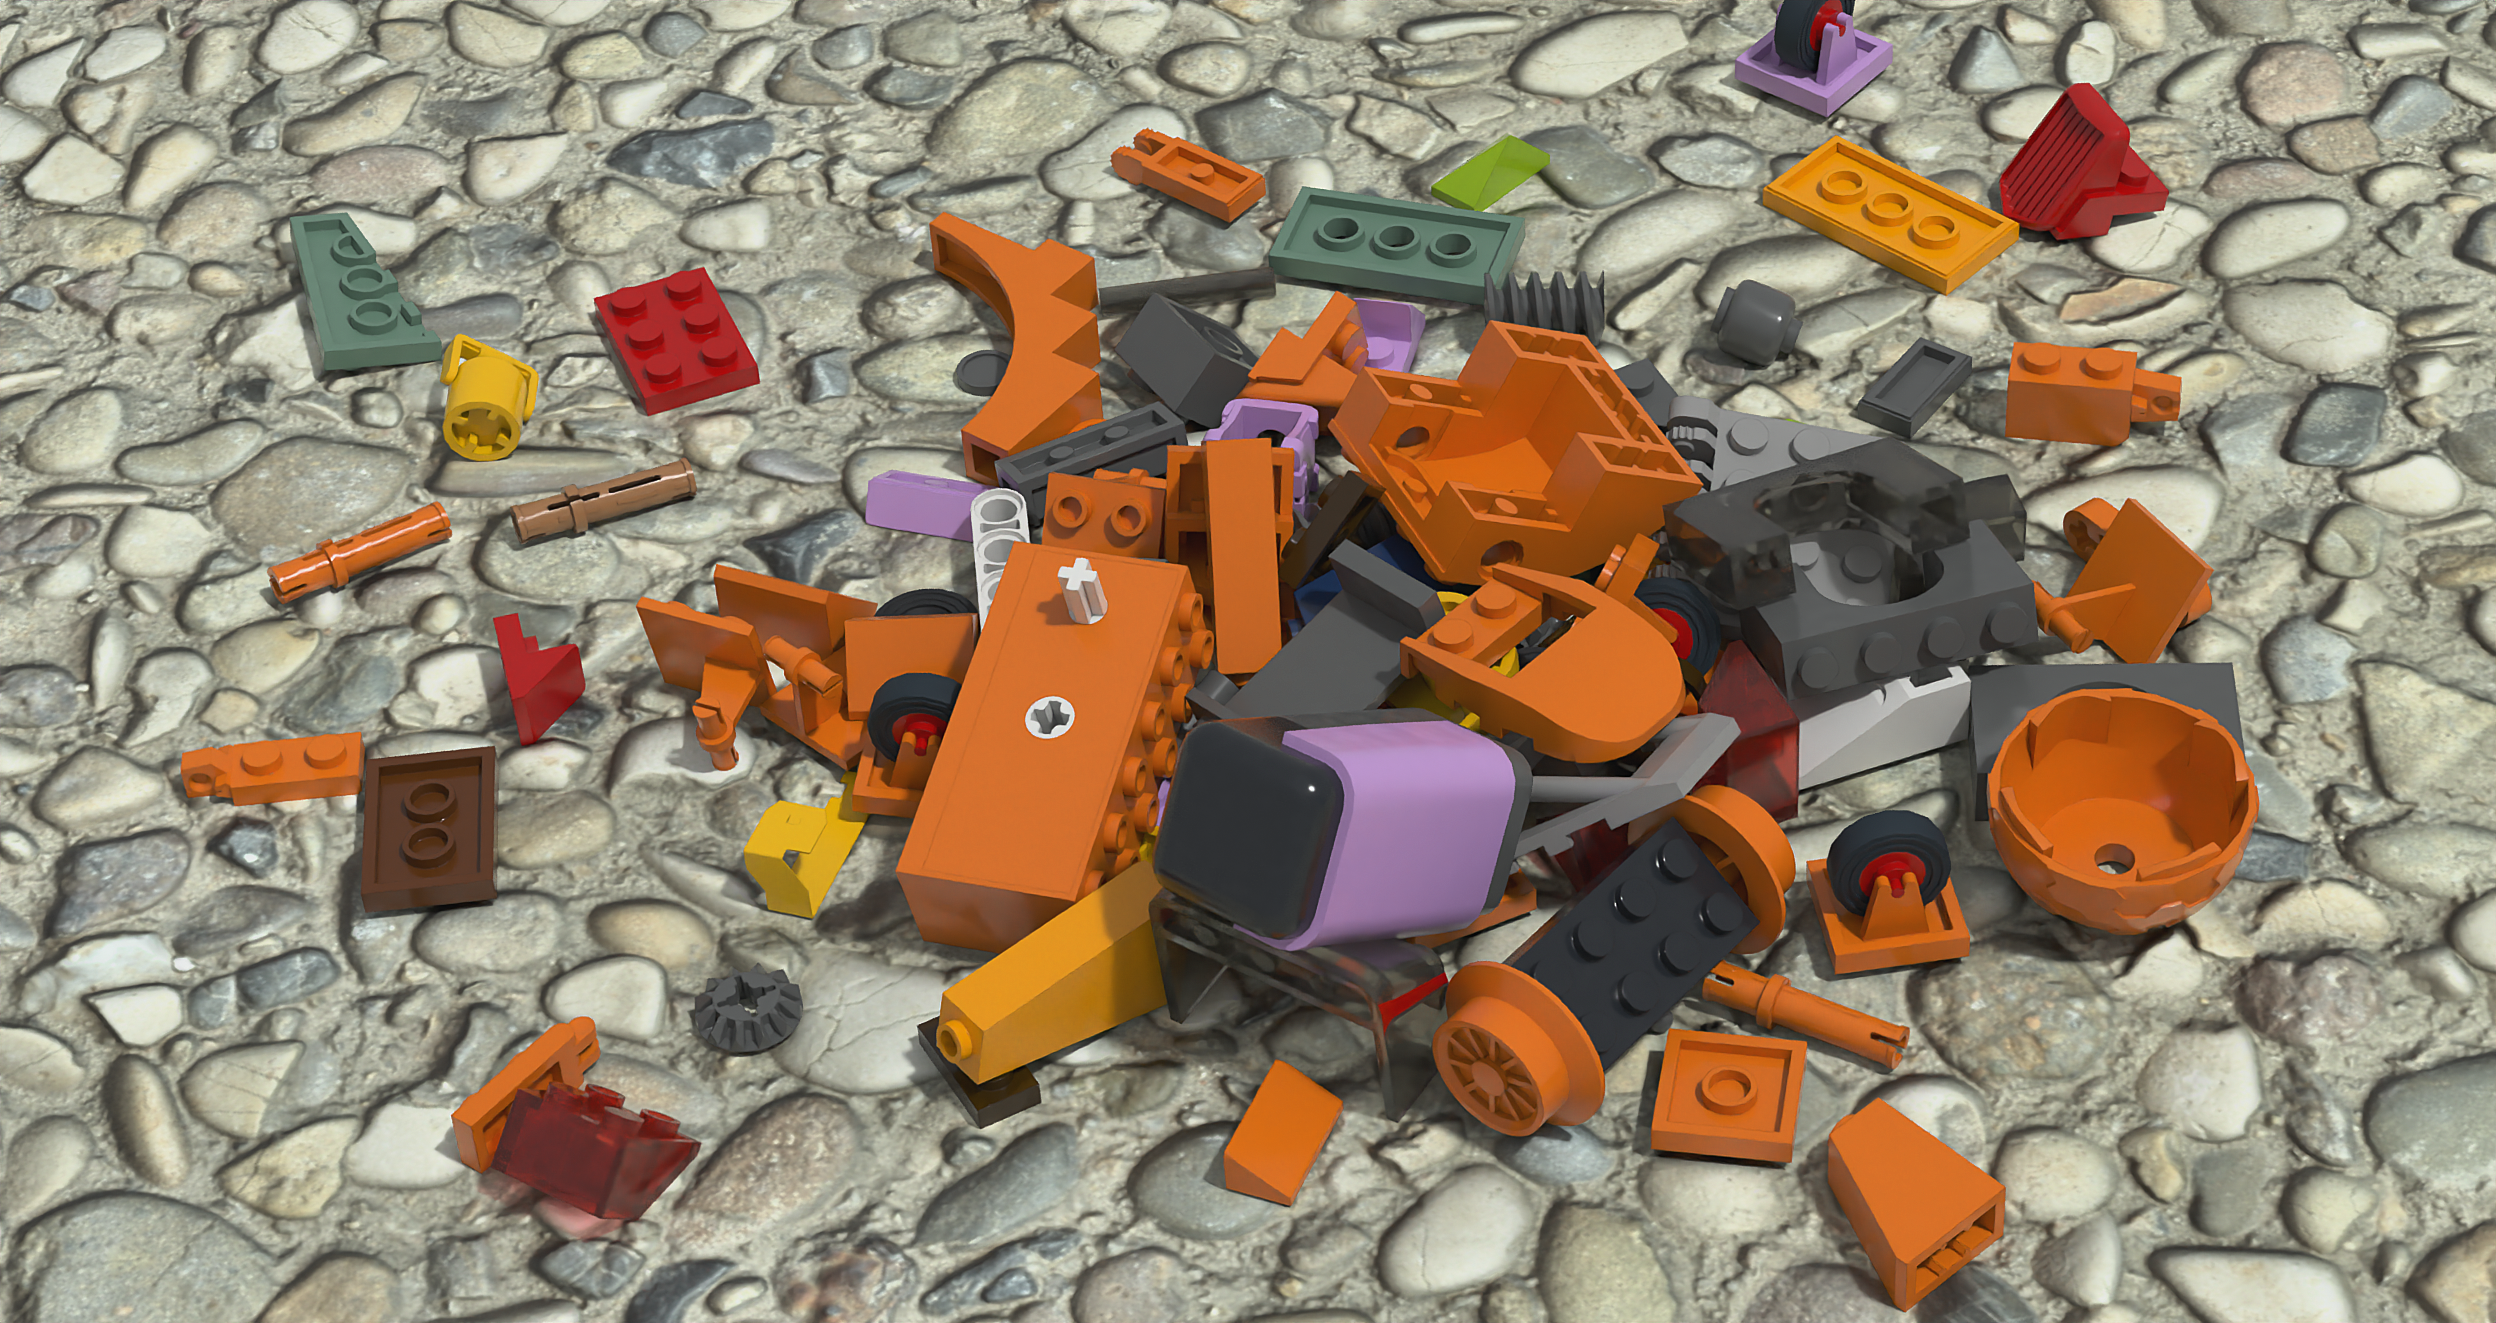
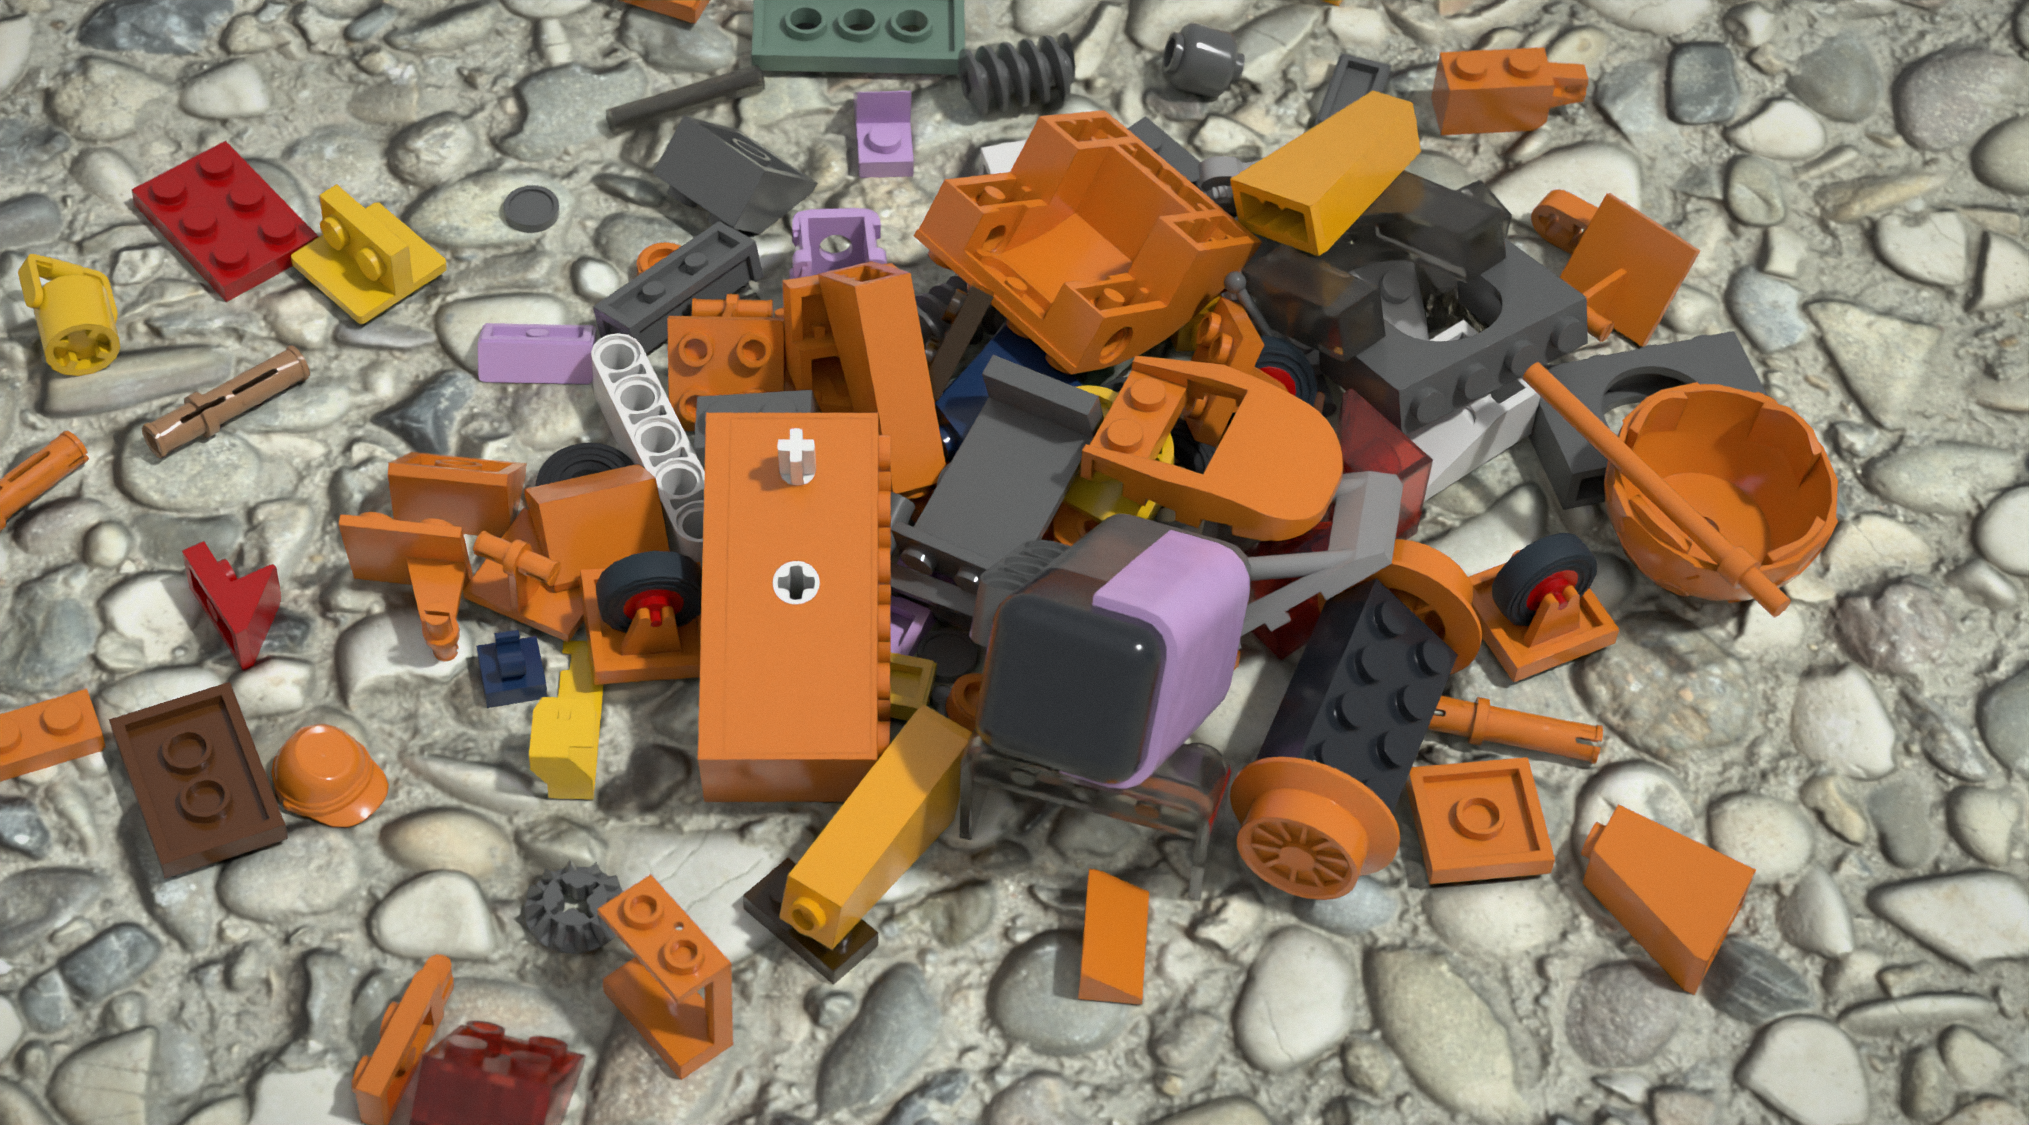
camera: 25 degrees left, 10 degrees up
orange arch [929,212,1104,487] -> none
orange piece [1234,291,1369,436] -> none
none -> orange hat [271,724,389,827]
none -> yellow bracket [291,184,447,324]
none -> dark blue tile [476,629,548,708]
none -> orange panel [597,874,733,1080]
none -> dark grey hinge [1224,271,1276,337]
none -> light orange slope [1230,90,1421,256]
none -> orange bar [1523,362,1791,618]

